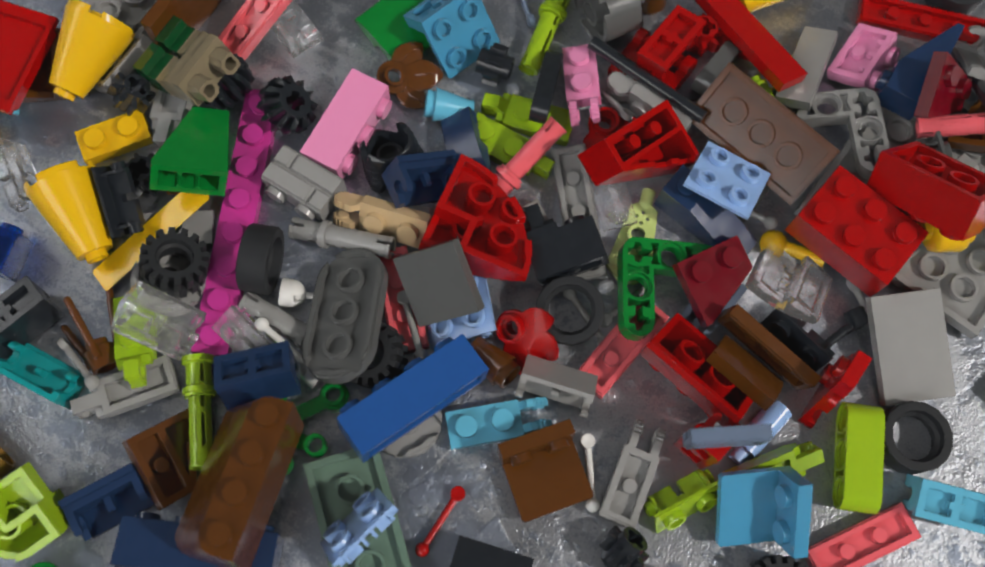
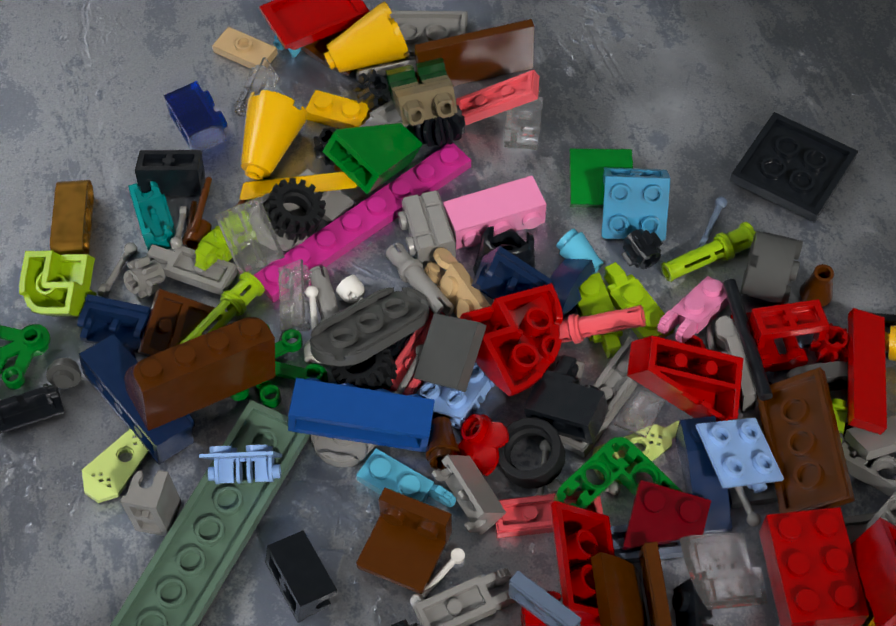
camera: 50 degrees right, 15 degrees down
black hinge [91,161,146,239] -> none
dark blue hinge [214,341,301,410] -> none
black tyre [236,223,284,295] -> none
black gear [256,75,318,137] -> none
reddish brown plate [376,42,443,109] -> none
red hinge [415,486,465,557] -> none
black beam [529,50,564,124] -> none
yellow bar [759,230,824,268] -> none
none -> light grey hinge [98,242,137,298]
none -> light grey gear [123,256,165,298]

